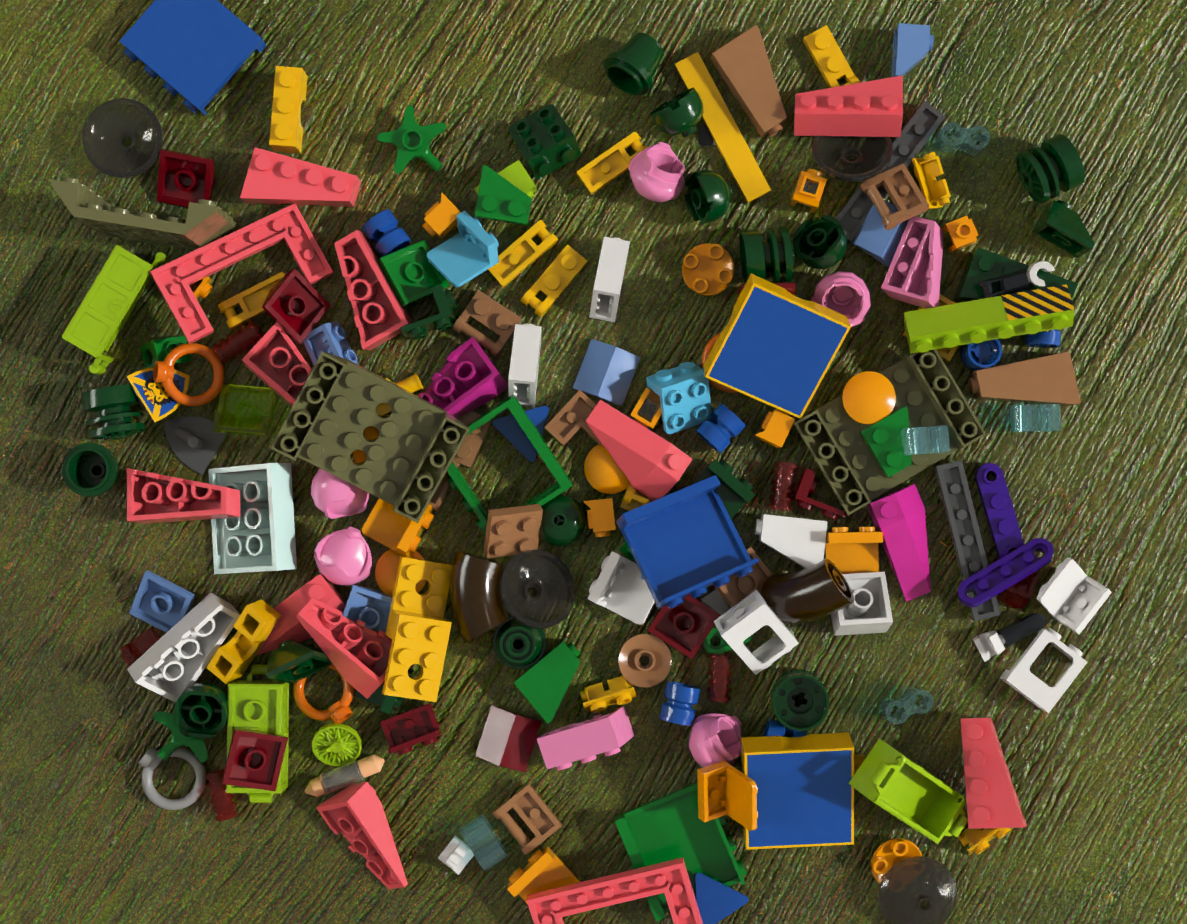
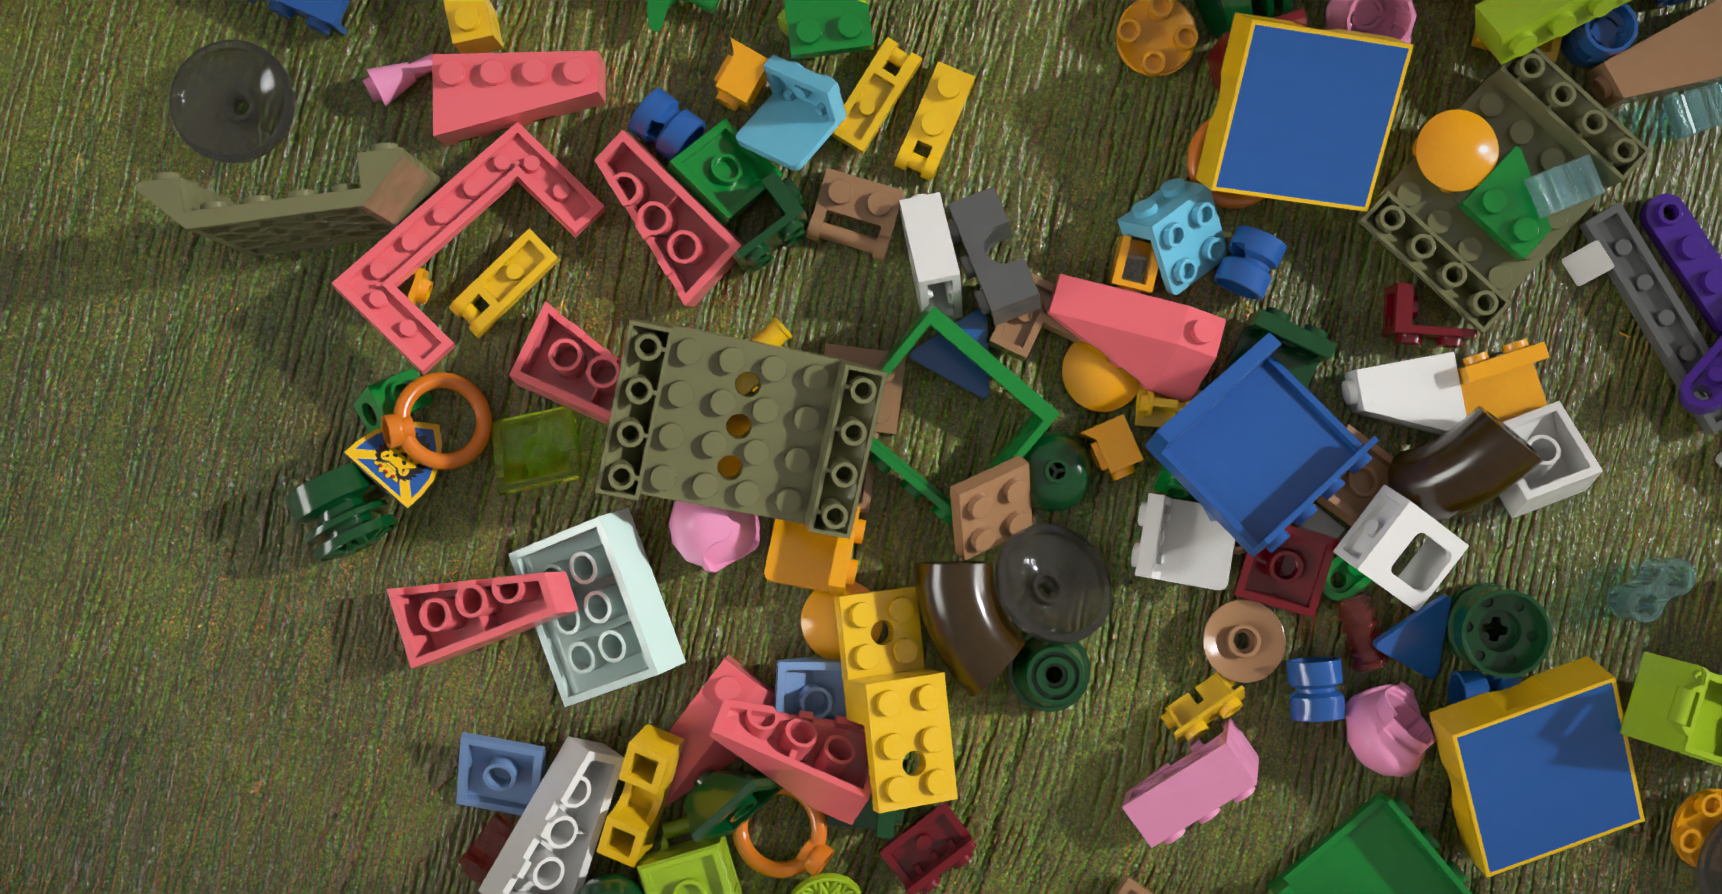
camera: 10 degrees left, 0 degrees up
lime container [62,245,171,375] -> none
dark green piece [62,443,119,497] -> none
dark red slope [156,149,215,207] -> none
dark grey shield [163,416,230,475] -> none
clear red piece [213,320,263,363] -> none
dark red slope [262,268,331,344] -> none
medium blue bracket [303,322,359,365] -> none
bright pink helmet [314,527,372,586] -> none
dark pink wedge [418,337,508,418] -> none
dark red slope [475,705,542,772] -> none
green slope [514,640,581,724] -> none
medium blue slope [573,339,641,407] -> none
white slope [589,237,630,322] -> none
light orange bracket [697,761,758,831] -> none
light orange window [753,408,795,449] -> none
clear red piece [768,461,798,511] -> none
dark pink wedge [866,484,931,602] -> none
none -> bright pink cone [362,53,433,107]
none -> dark grey arch [947,186,1041,326]
none -> blue piece [1373,594,1451,679]
none -> white sticker [1562,240,1615,286]

